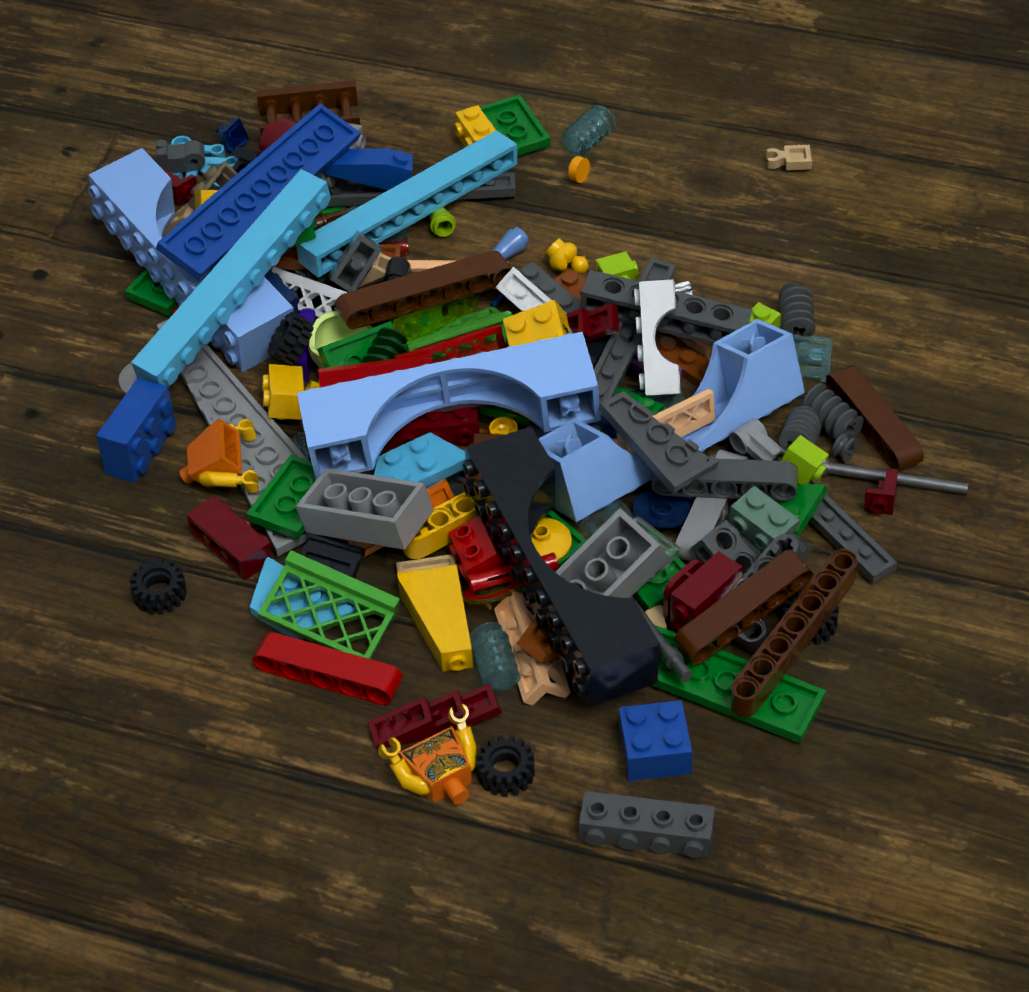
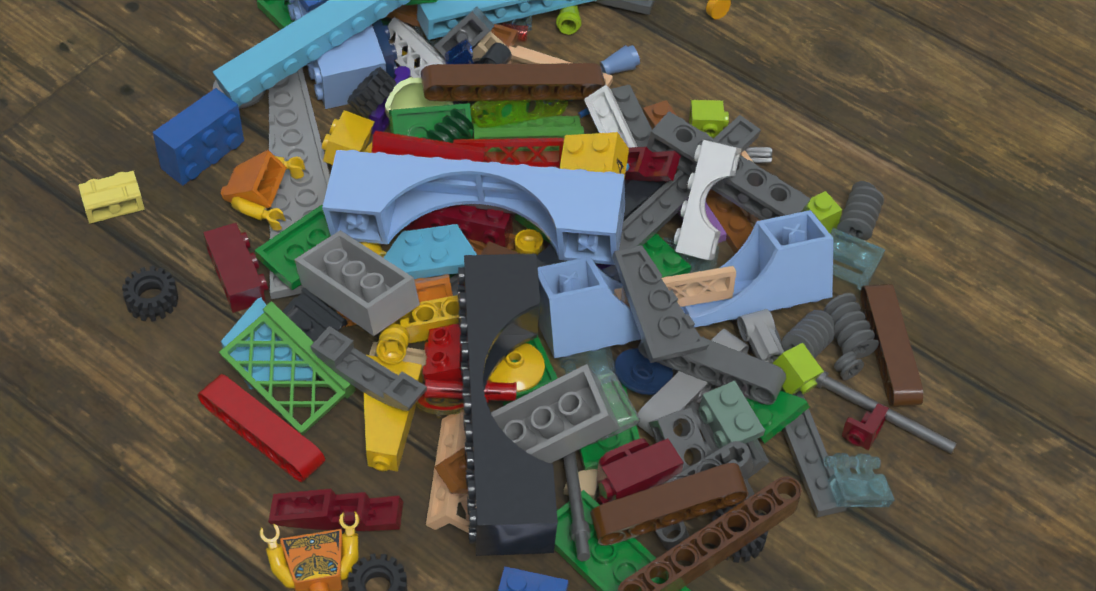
camera: 15 degrees right, 5 degrees up
clear light blue piece [470,622,521,691] -> none
yellow animal [545,238,589,274] -> none
tan plate [766,145,812,170] -> none
none -> light yellow brick [78,171,145,224]
none -> dark grey slope [310,326,427,411]
none -> yellow wheel [376,324,409,364]
none -> clear blue tile [445,38,474,64]
none -> clear light blue plate [824,453,895,507]

